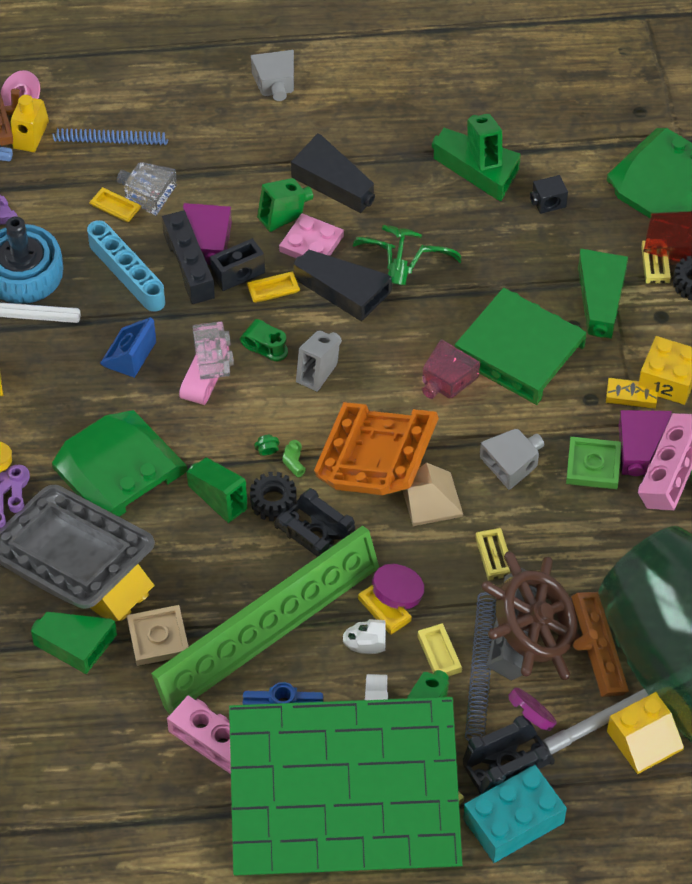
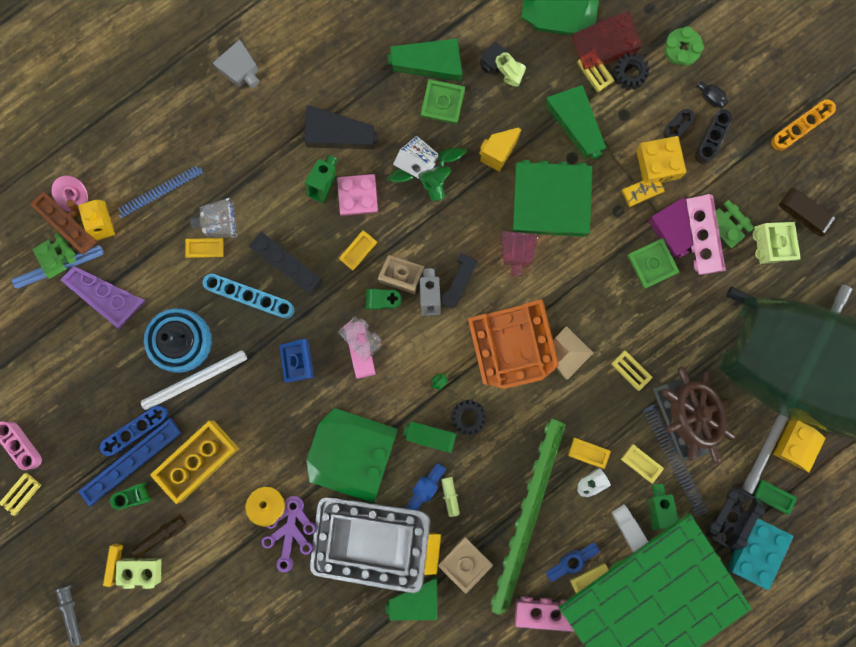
camera: 30 degrees left, 30 degrees up
magenta slope [183,203,232,265] -> none
black brick [210,238,265,291] -> none
black piece [274,488,356,557] -> none
bright green arm [282,440,306,477] -> none
black slope [293,249,392,322] -> none
magenta tile [372,564,424,609] -> none
green torso [467,114,503,171] -> none
light grey torso [480,429,544,490] -> none
magenta tile [508,687,557,731] -> none
dark orange plate [571,592,629,697] -> none
none -> tan slope [378,255,424,294]
none -> white torso [393,136,438,179]
none -> blue axle [405,463,446,510]
none -> bright green plate [421,79,465,125]
none -> yellowish green axle [441,477,459,517]
none -> black leg [442,253,478,309]
none -> yellow slope [479,128,521,172]
none -> yellowish green piece [495,52,526,86]
none -> green tile [753,479,797,515]

